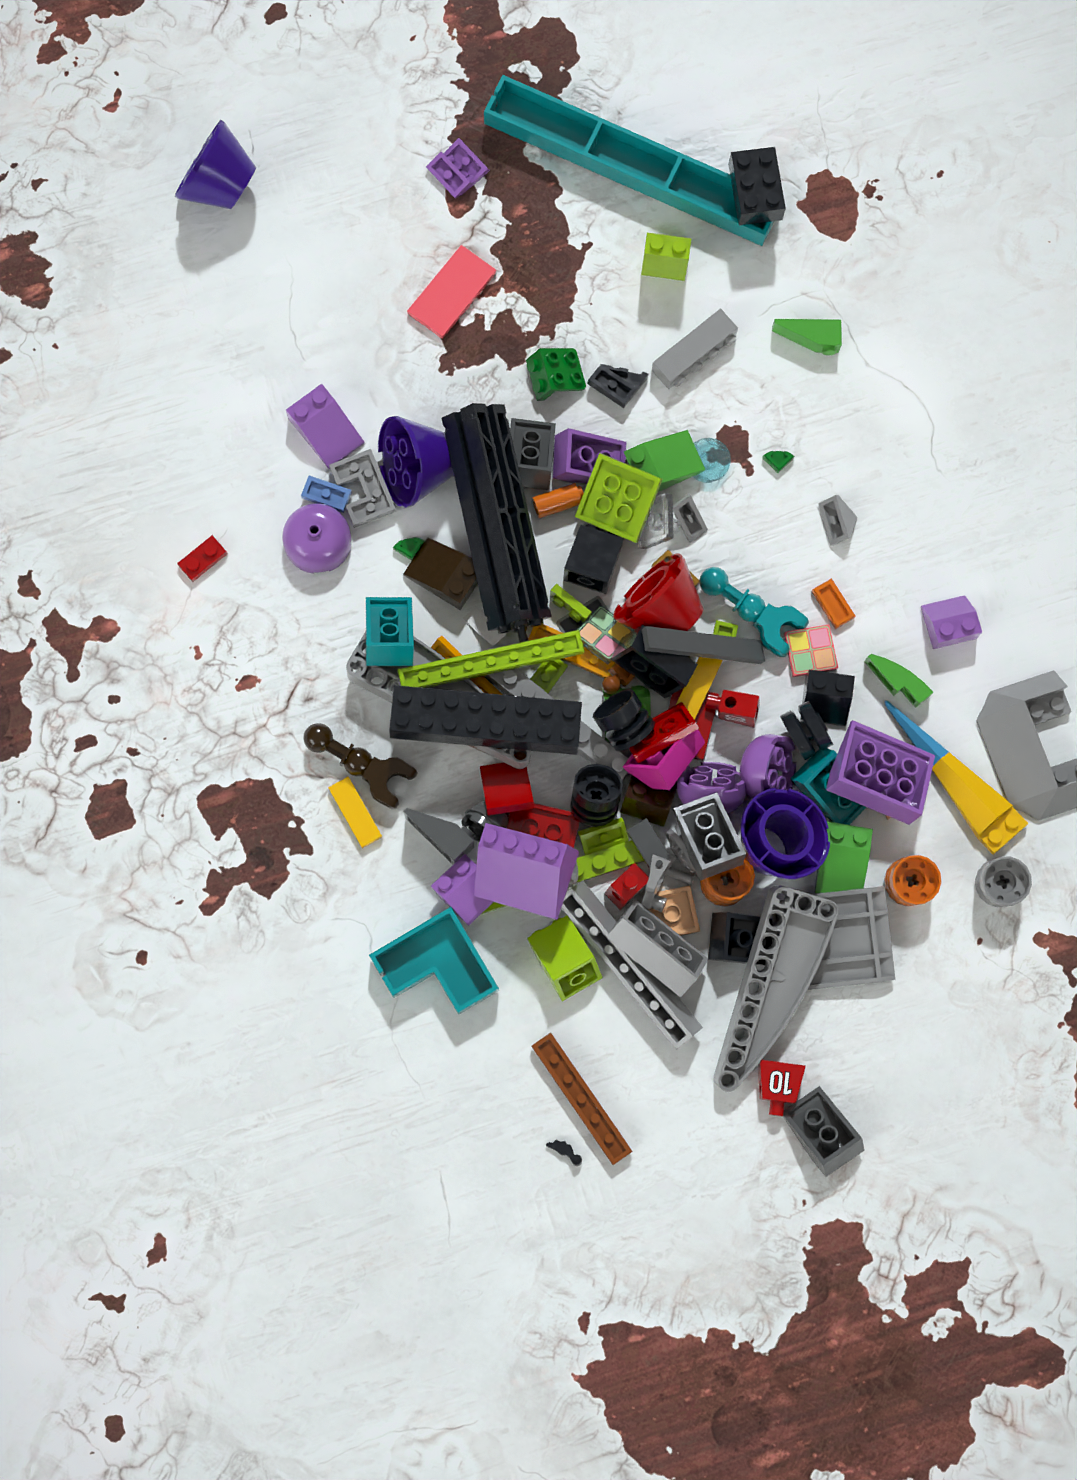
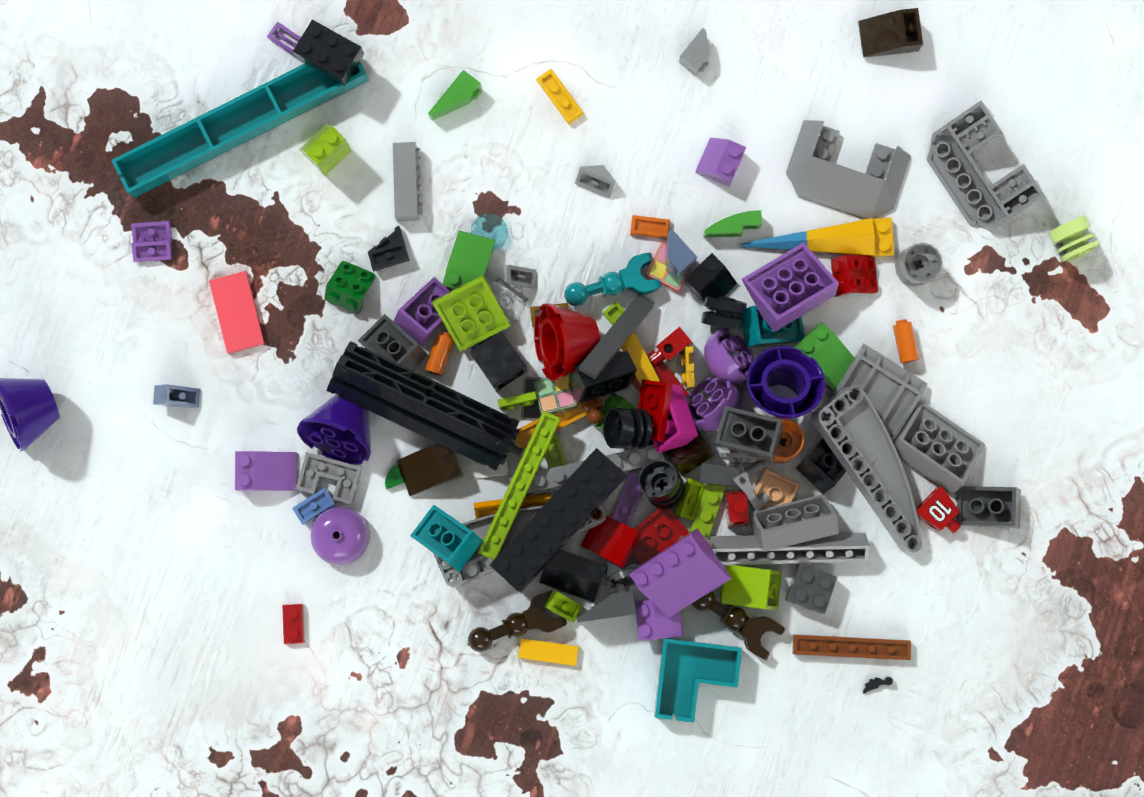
camera: 45 degrees left, 5 degrees up
green tile [762,451,795,473] -> none
orange wheel [884,855,941,906] -> none
none -> sand blue slope [153,384,200,408]
none -> medium lavender tile [267,22,301,57]
none -> yellow tile [536,69,584,125]
none -> black slope [539,549,607,602]
none -> lime plate [544,589,583,623]
none -> medium lavender tile [611,471,643,526]
none -> sand blue slope [665,229,697,279]
none -> light grey slope [679,28,709,76]
none -> yellow wing [680,346,695,389]
none -> dark brown piece [692,591,785,660]
none -> dark grey brick [785,564,837,614]
none -> red bracket [831,255,878,297]
none -> orange brick [893,319,919,364]
none -> light grey slope [893,401,985,494]

